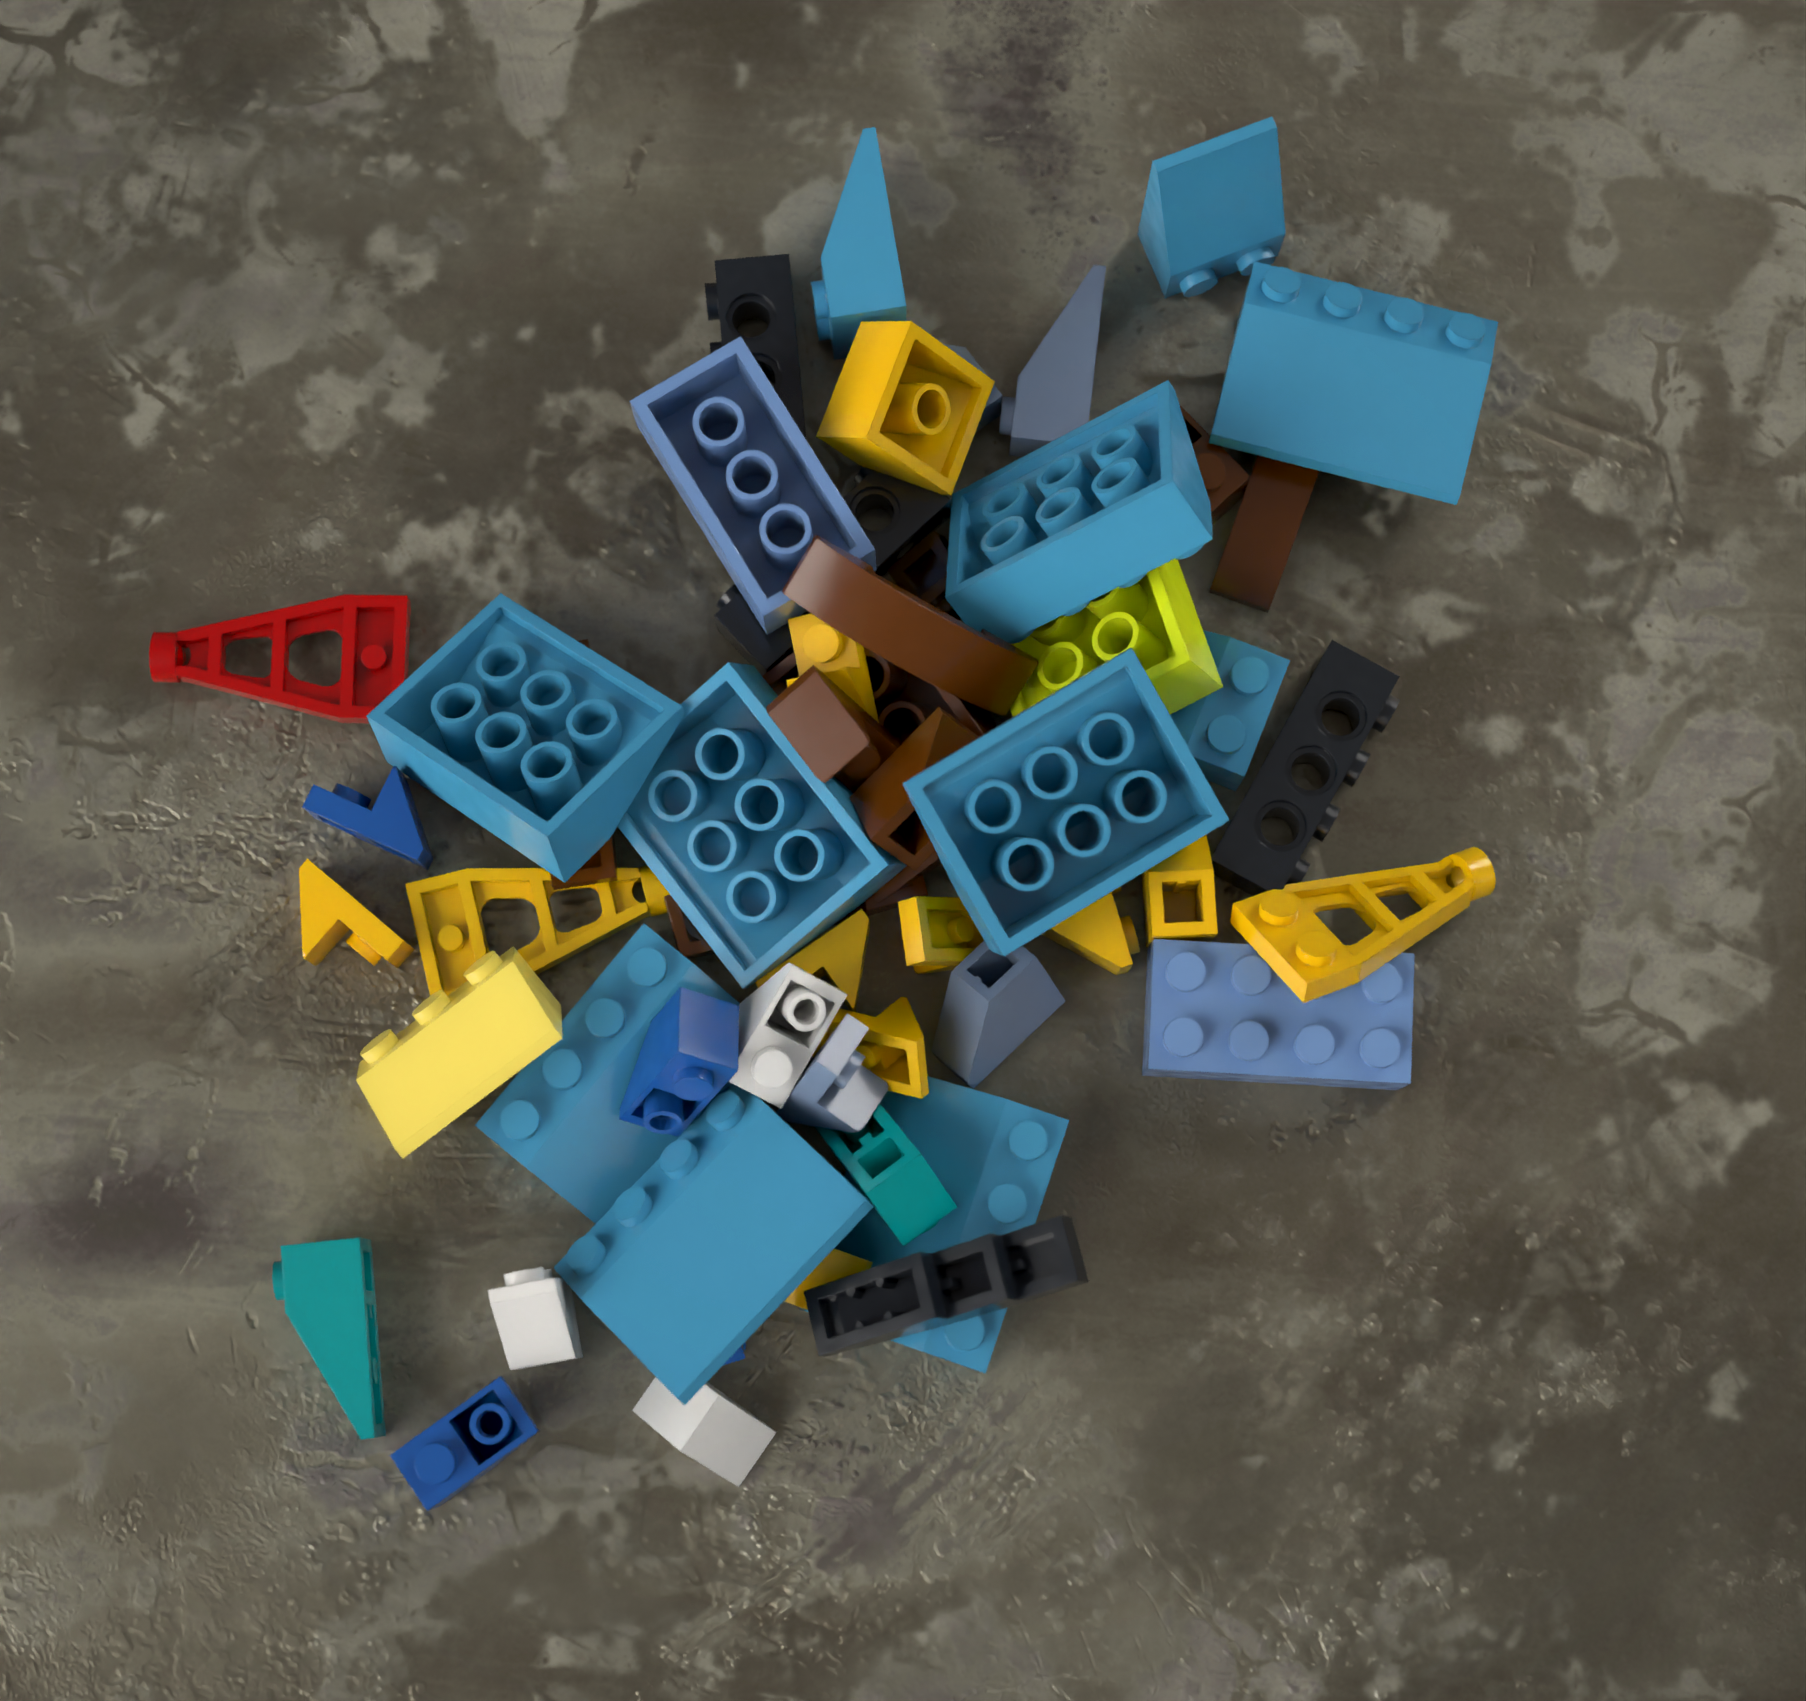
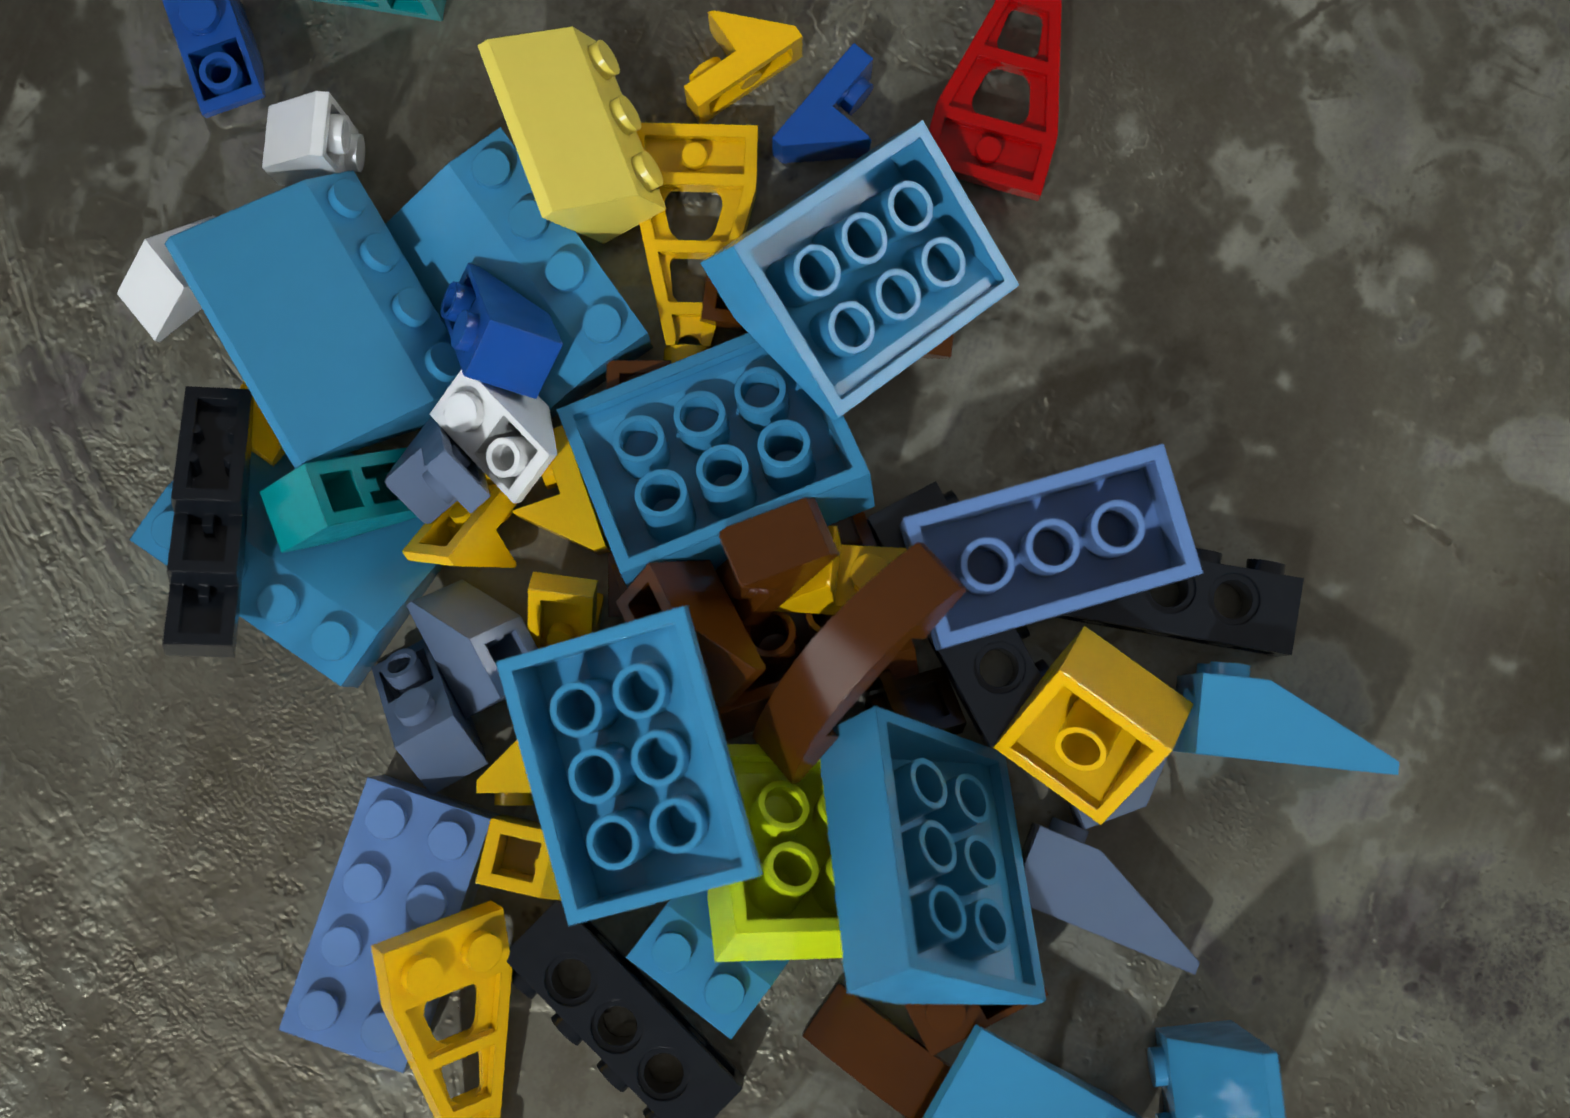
camera: 110 degrees right, 5 degrees up
none -> sand blue slope [371,639,489,795]

